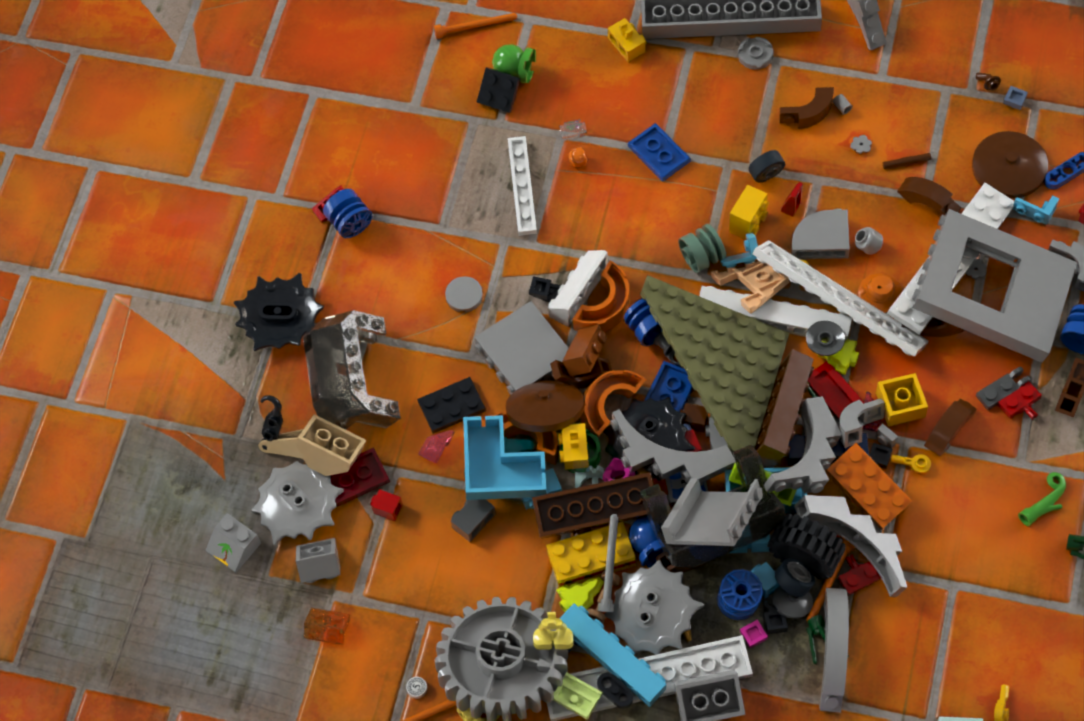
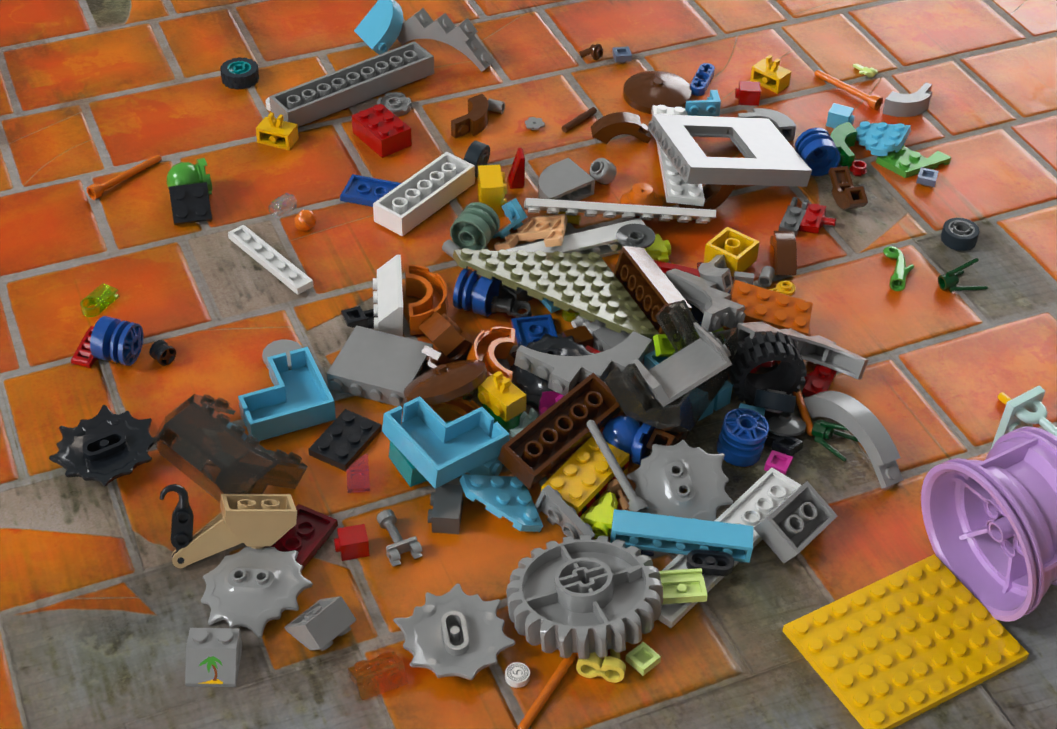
camera: 45 degrees left, 20 degrees down
light yellow piece [533,612,574,650] -> none
none -> clear neon green piece [80,283,119,317]
none -> black wheel [149,340,176,366]
none -> medium azure piece [238,347,336,443]
none -> red brick [352,104,412,158]
none -> white brick [373,152,475,236]
none -> light grey bar [376,509,423,566]
none -> light grey piece [393,583,515,680]
none -> light grey hinge [442,240,462,260]
none -> medium azure plate [459,474,543,532]
none -> light grey wing [535,485,595,540]
none -> light grey hinge [758,266,776,287]

